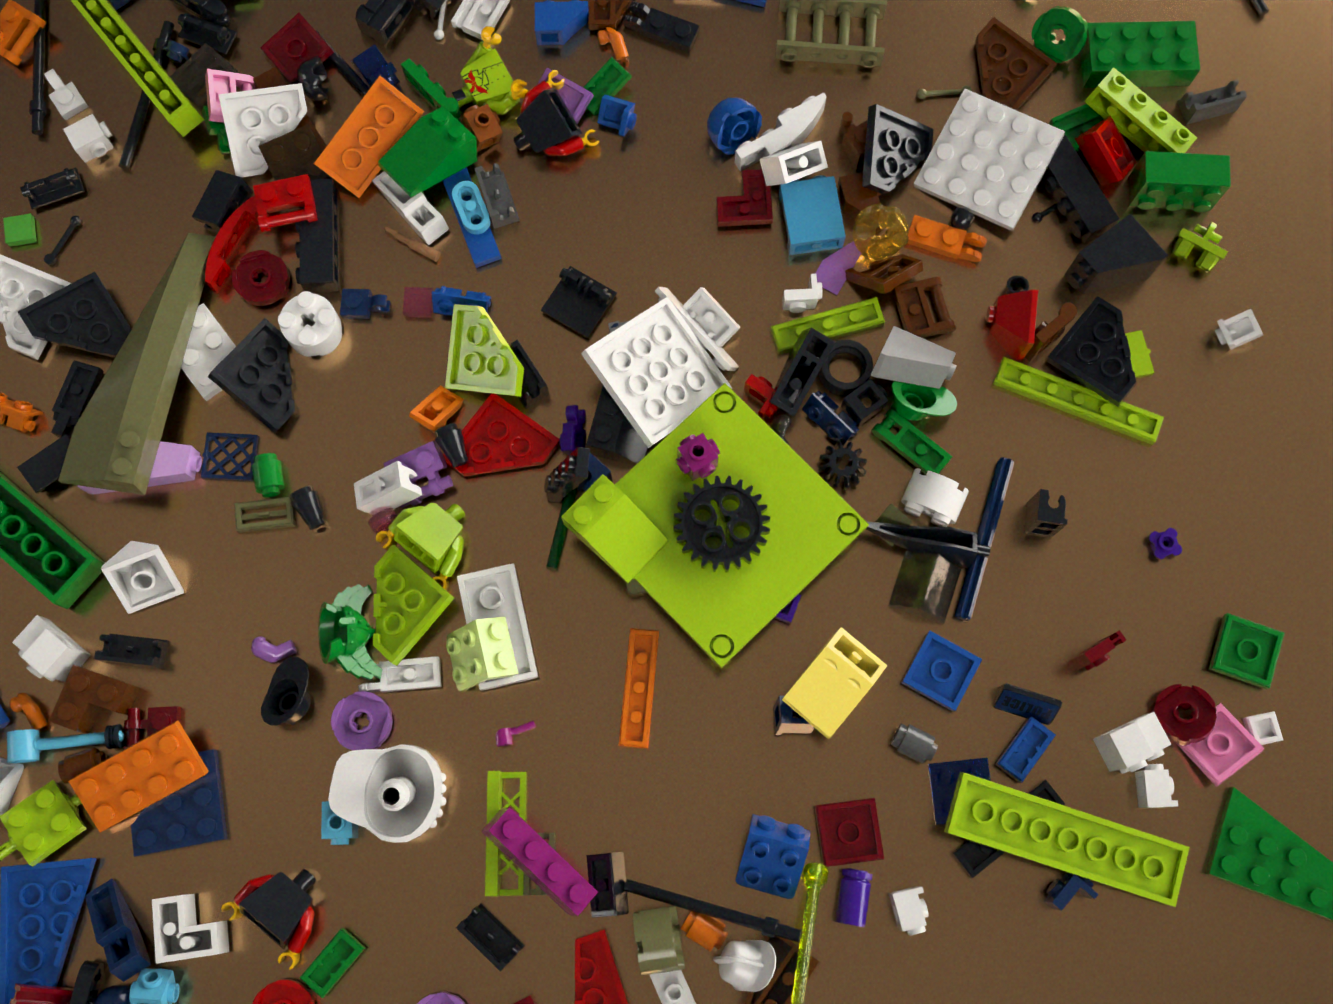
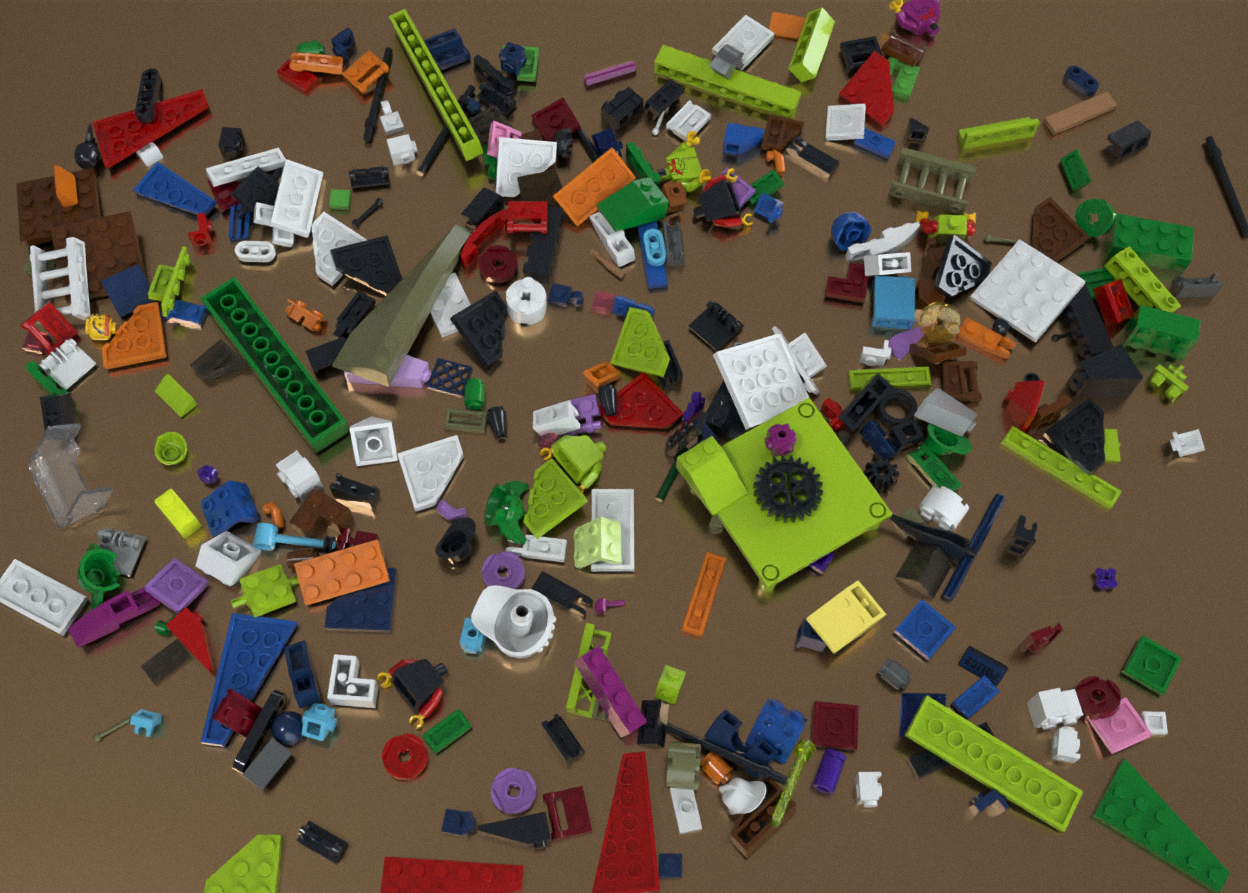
camera: 10 degrees right, 10 degrees down
none -> white plate [397,435,464,512]
none -> black hinge [531,571,593,617]
none -> lime bracket [655,665,686,704]
none -> dark blue arch [704,709,779,779]
none -> torso [916,210,976,243]

